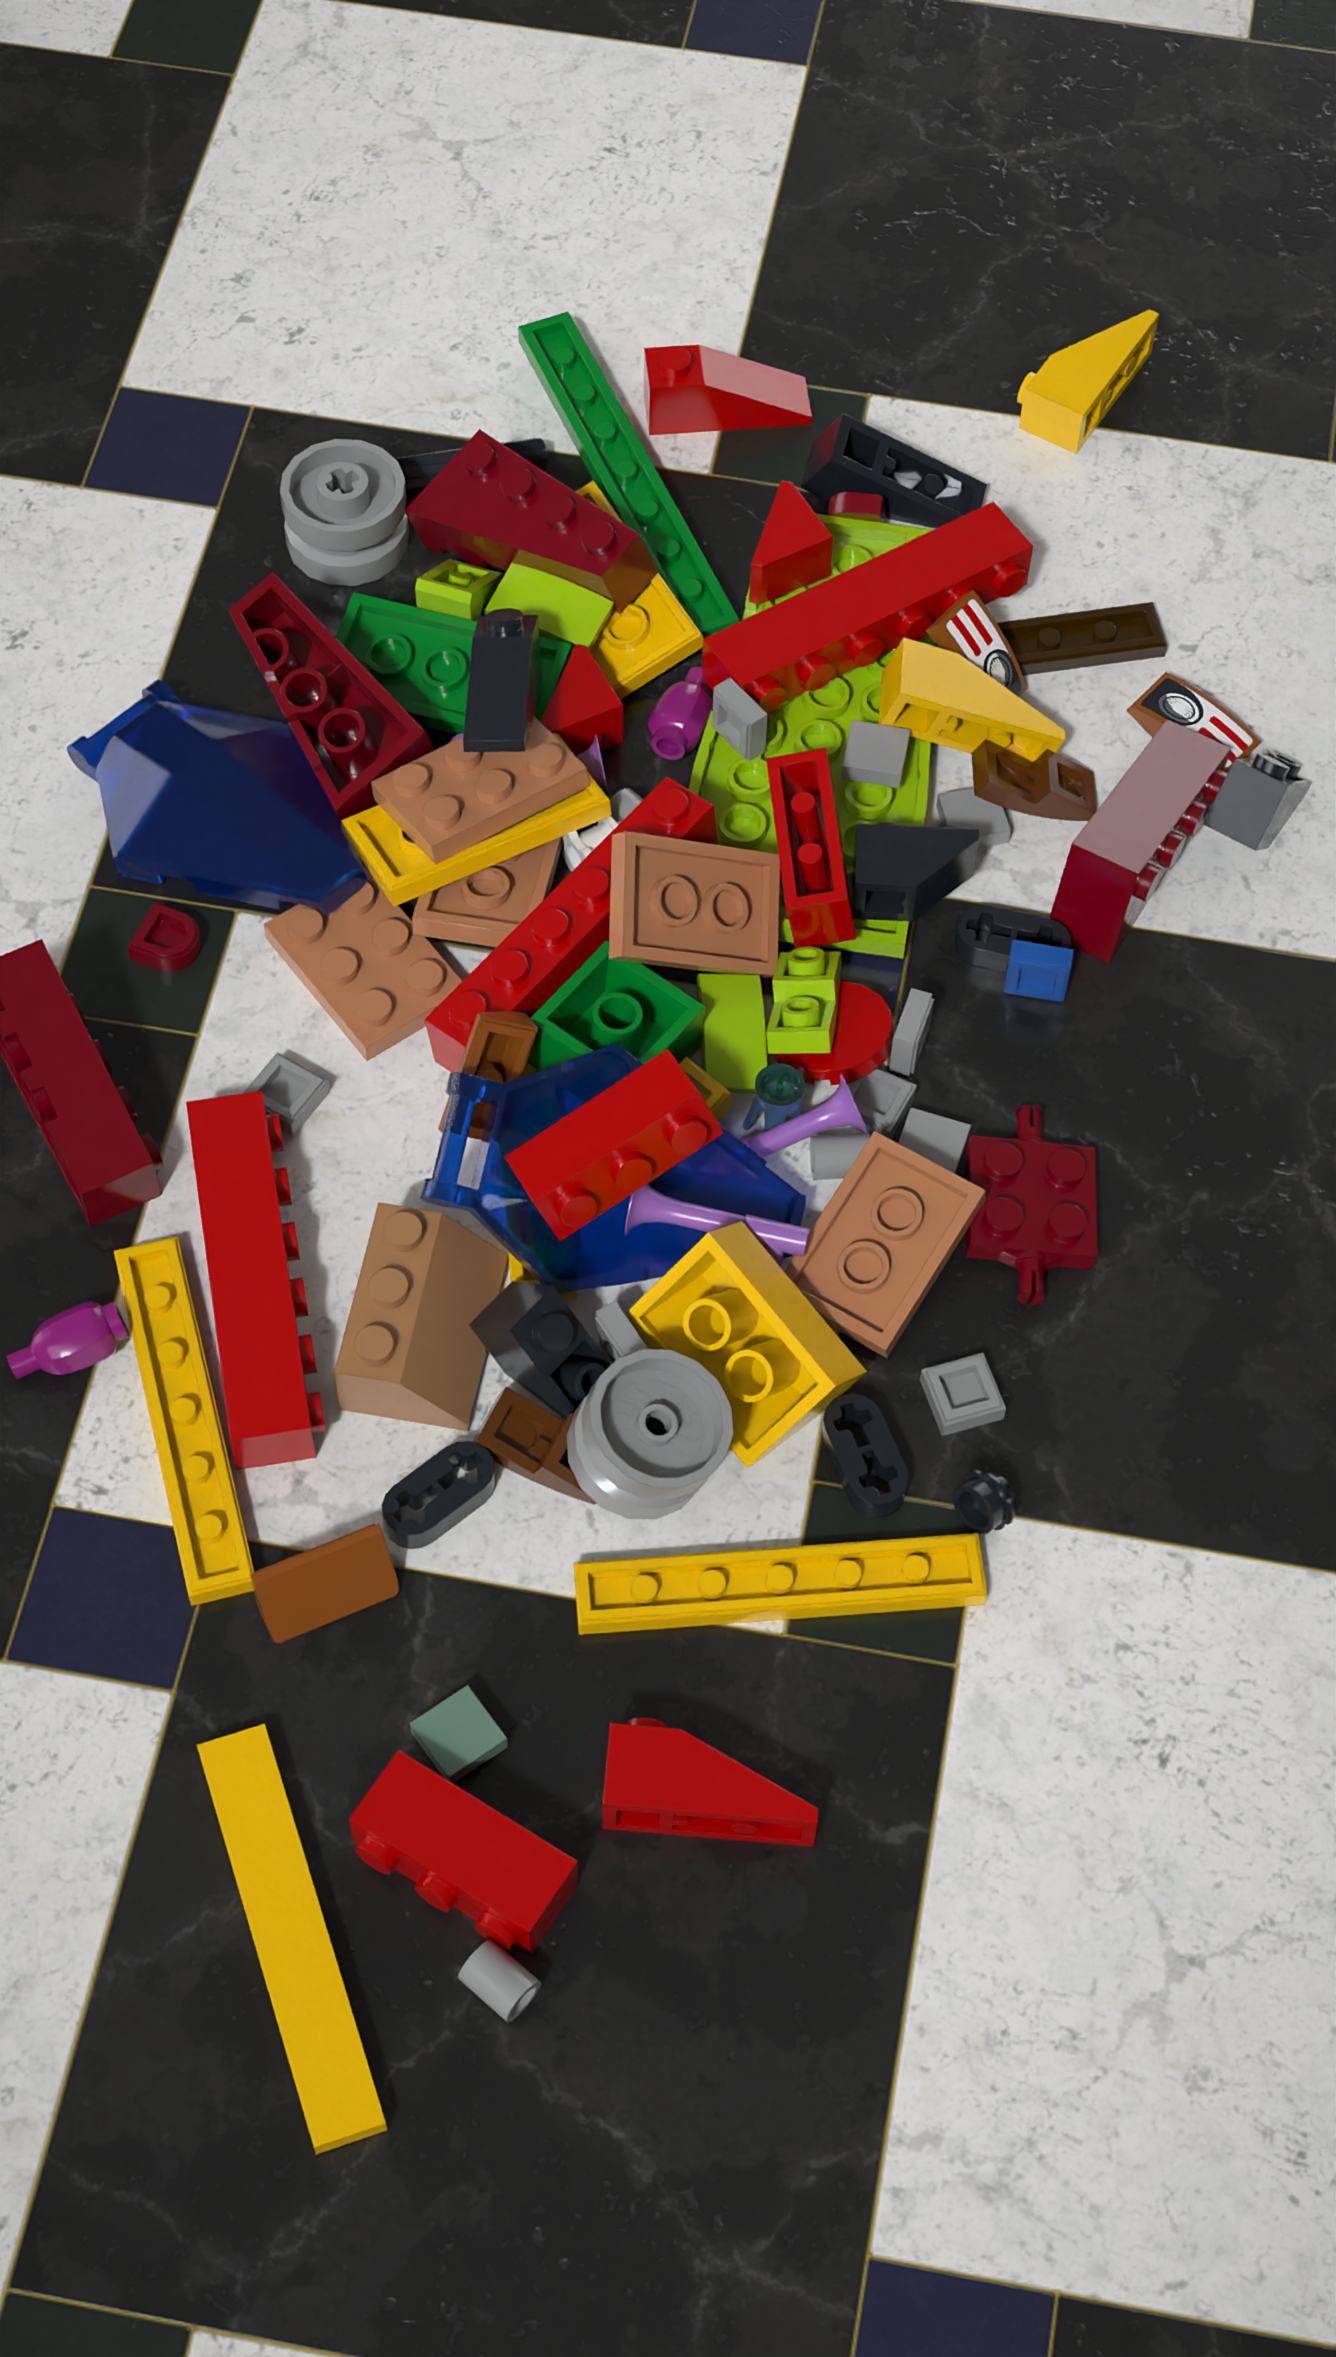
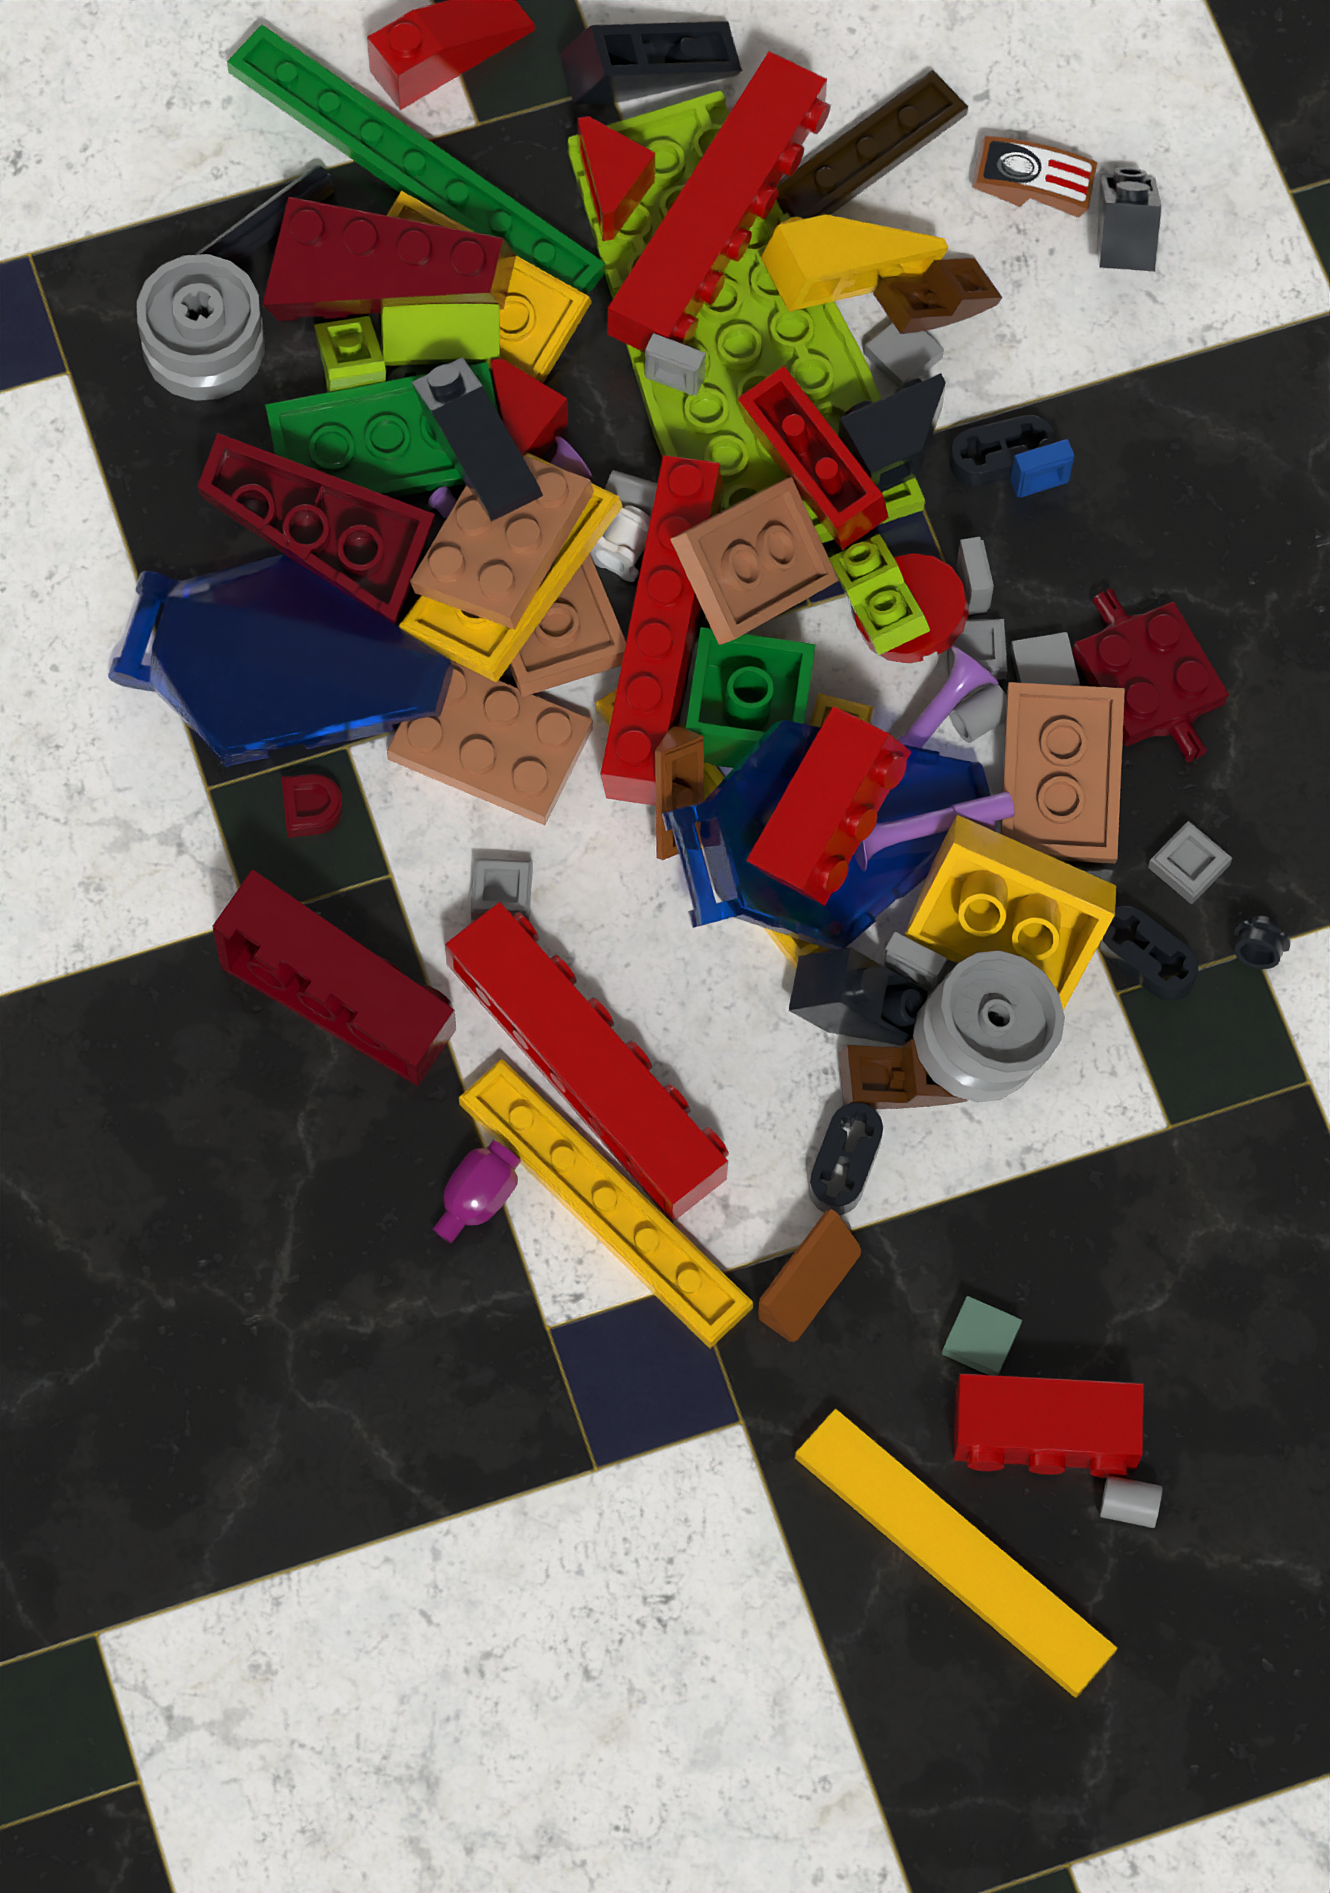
camera: 30 degrees left, 10 degrees up
medium nougat slope [334,1202,508,1431] -> none
yellow tile [574,1533,987,1635] -> none
red slope [602,1718,818,1847] -> none
magenta plant [648,667,712,760] -> none
lime slope [697,974,767,1094] -> none
clear green piece [743,1064,807,1140] -> none
dark red tile [827,492,887,523] -> none
light grey tile [841,720,911,788] -> none
slope [926,590,1027,697] -> none
wedge [1049,719,1231,964] -> none

